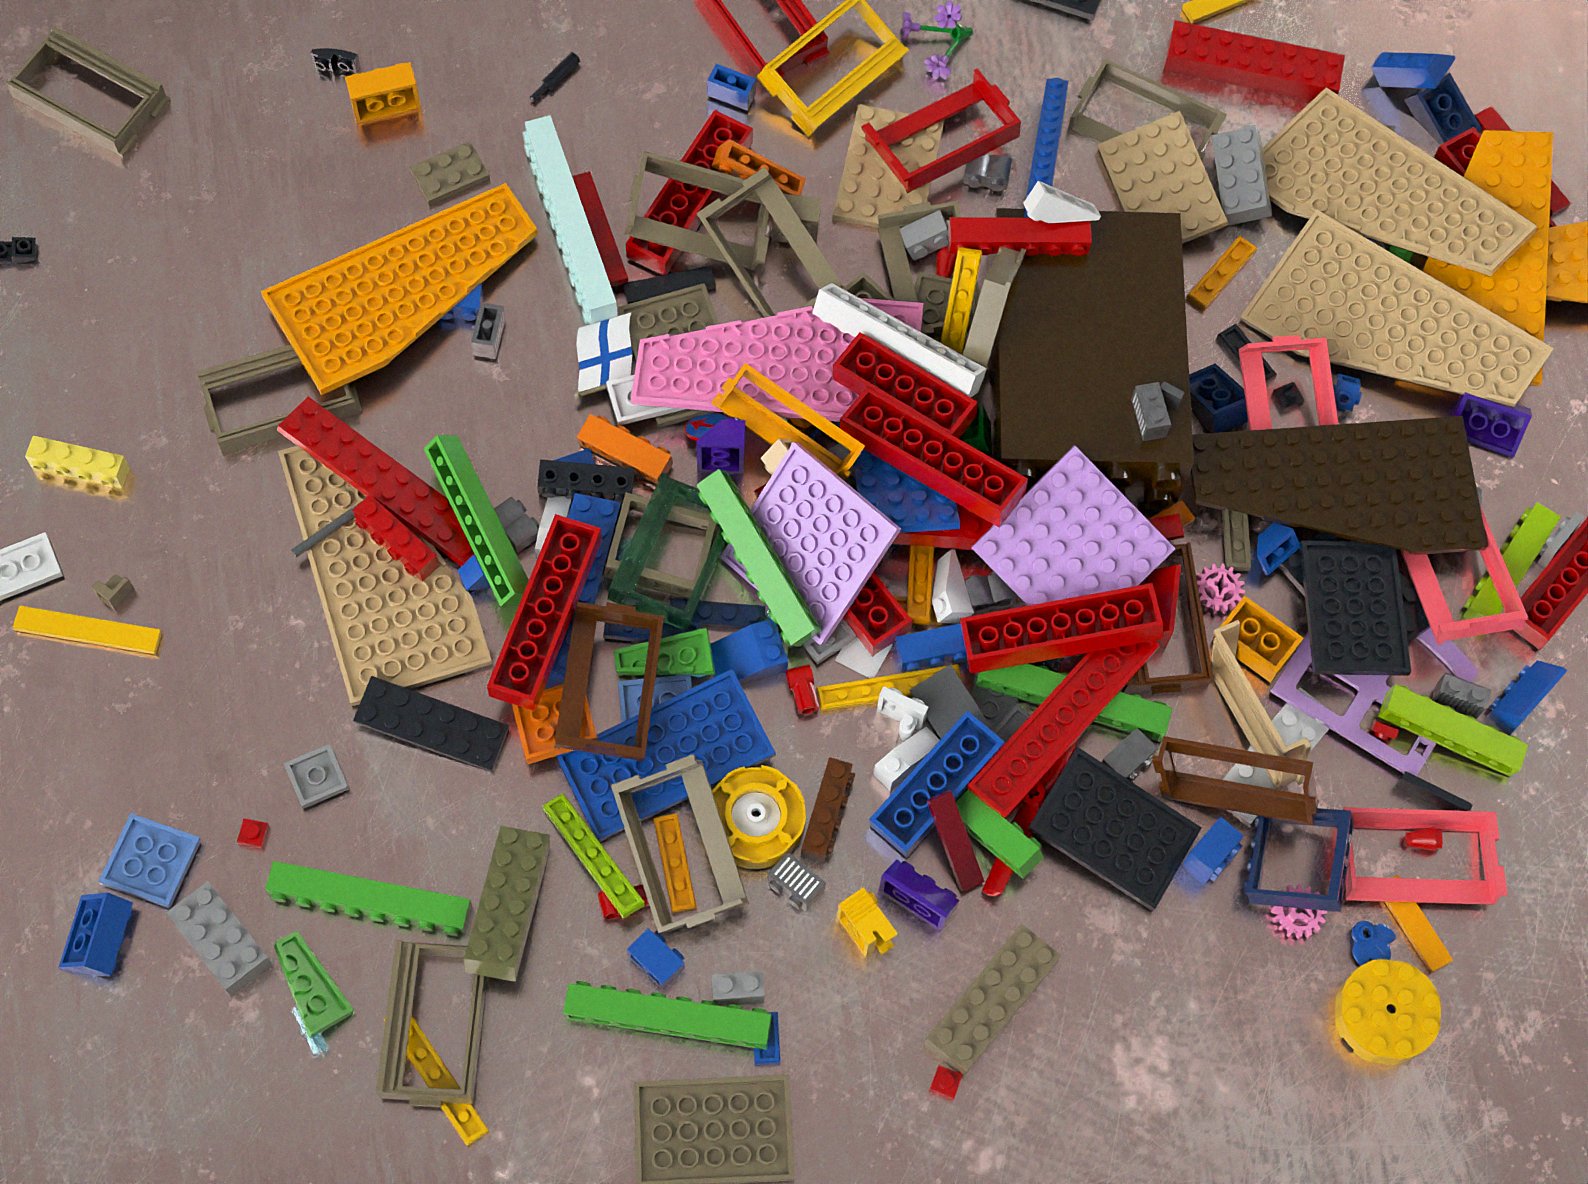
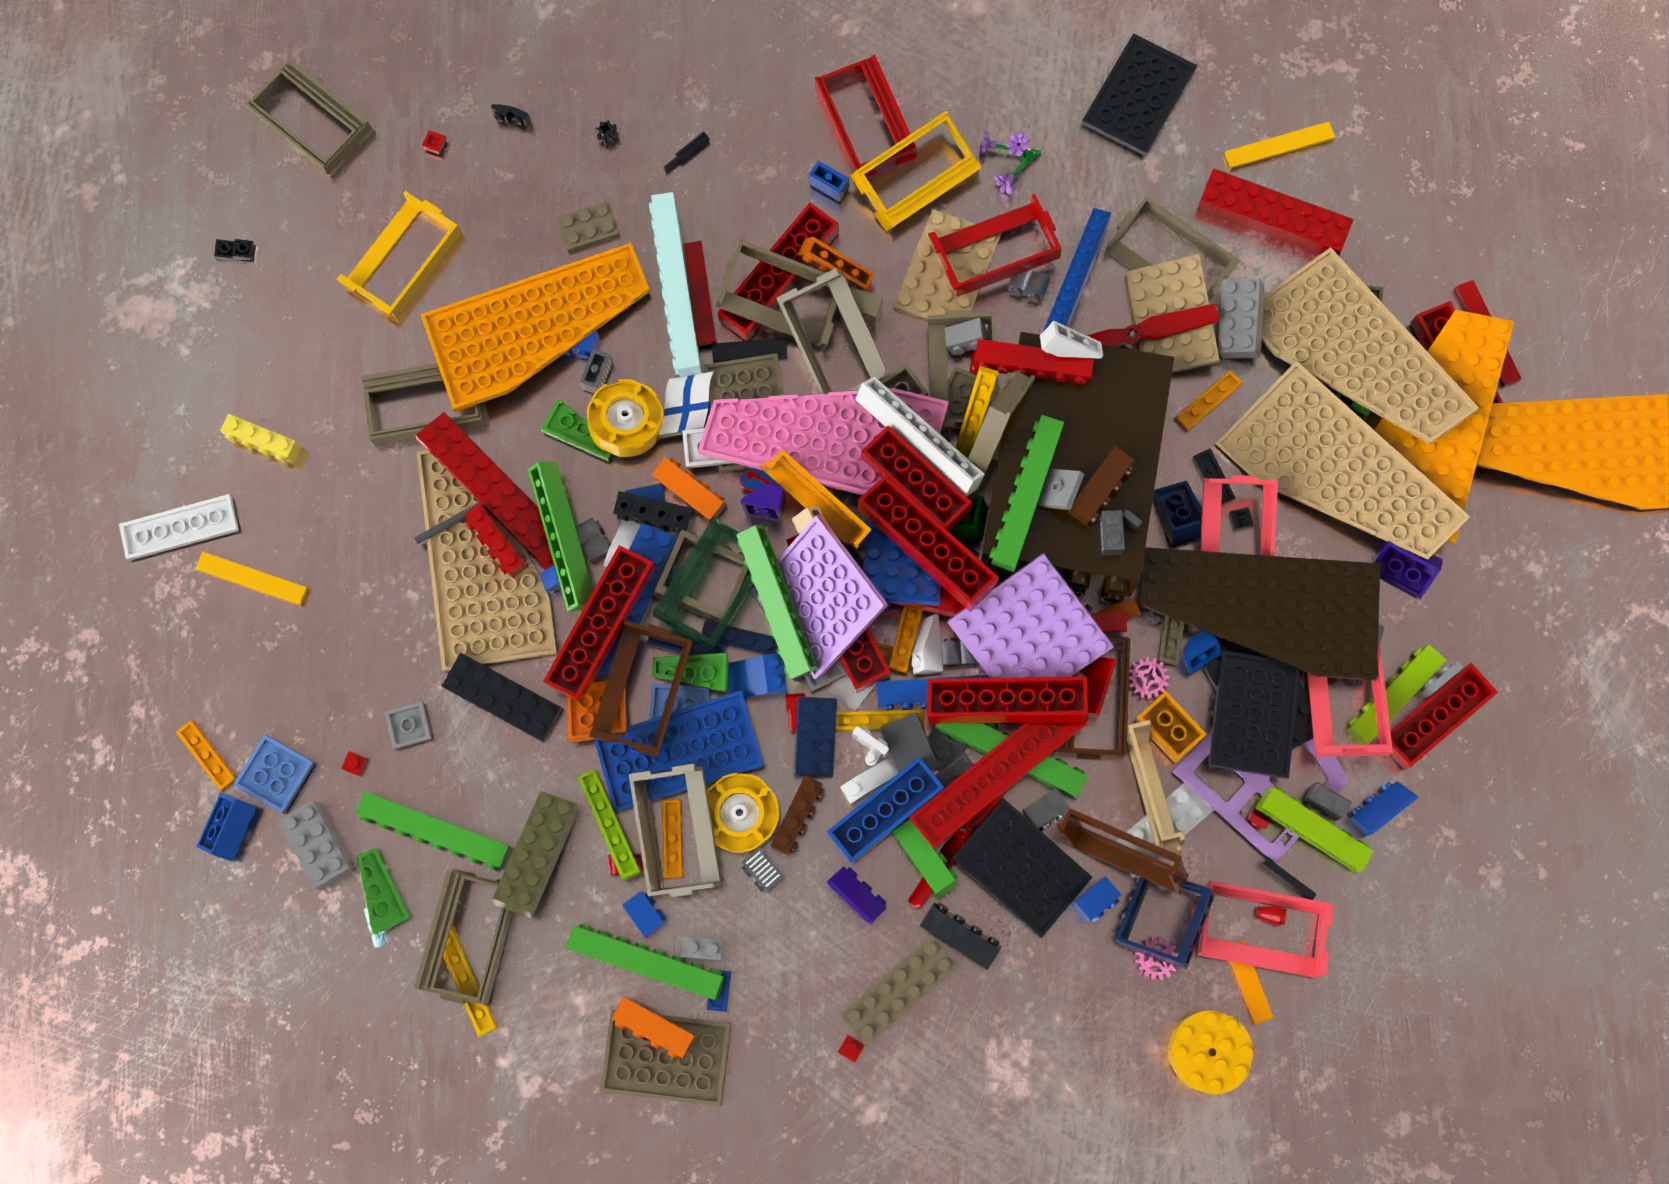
camera: 20 degrees right, 10 degrees up
dark tan panel [91,574,134,609] -> none
light orange brick [345,62,421,124] -> none
yellow piece [837,887,898,957] -> none
dark red tile [927,790,985,892] -> none
blue brick [1333,374,1362,412] -> none
blue plate [1352,921,1396,966] -> none
blue slope [1371,52,1456,89] -> none
dark blue slope [1404,73,1482,145] -> none
none -> light orange tile [176,720,237,792]
none -> yellow piece [336,191,462,319]
none -> red plate [422,130,447,154]
none -> bright green wing [541,398,613,462]
none -> yellow piece [587,379,663,457]
none -> black gear [595,120,619,144]
none -> orange brick [612,997,696,1059]
none -> dark blue plate [793,696,837,777]
none -> black brick [920,903,1002,970]
none -> bright green brick [989,415,1064,572]
none -> light grey plate [1037,469,1084,510]
none -> reddish brown brick [1067,446,1135,527]
none -> red piece [1086,304,1219,347]

